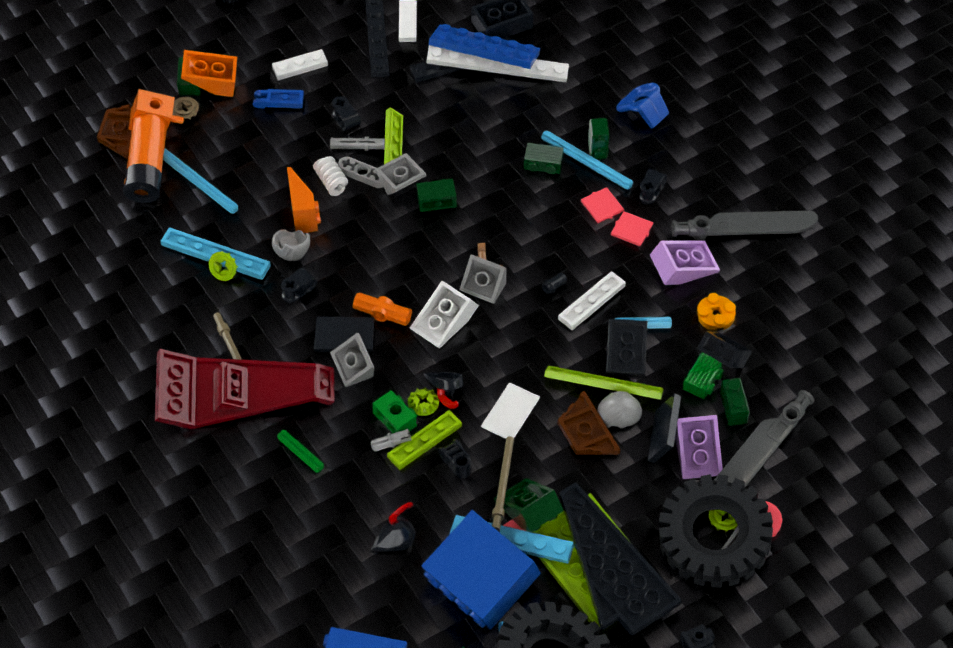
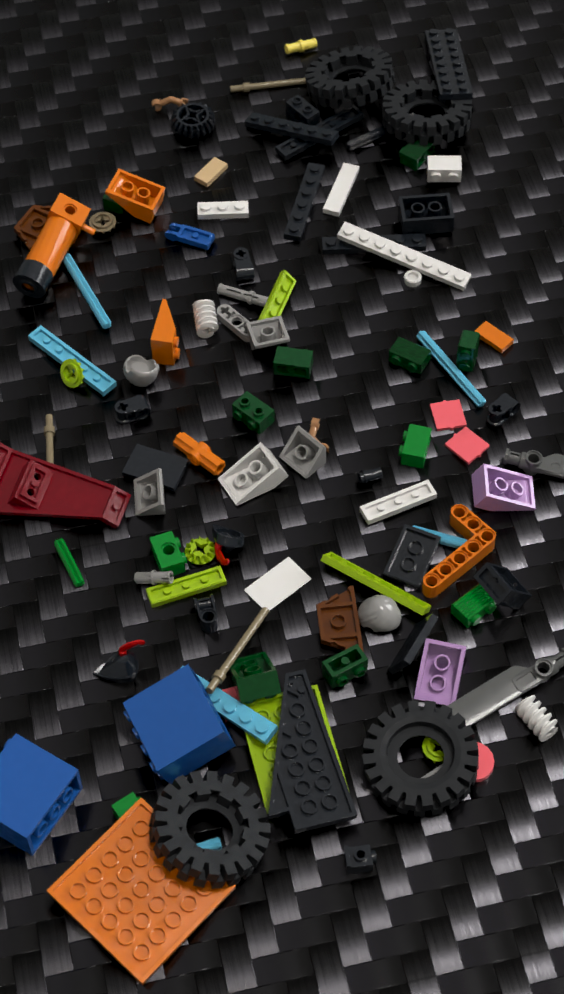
camera: 20 degrees right, 0 degrees up
blue plate [429,24,540,69] -> none
blue piece [616,83,669,128] -> none
light orange plate [697,293,736,331] -> none
dark green brick [720,378,750,426] -> none
none -> tan tile [194,157,228,188]
none -> dark green brick [232,391,275,435]
none -> dark green brick [322,644,368,689]
none -> green brick [398,424,432,469]
none -> white tile [404,270,422,287]
none -> orange beam [422,504,496,598]
none -> orange tile [474,321,514,353]
none -> white piece [514,695,558,742]

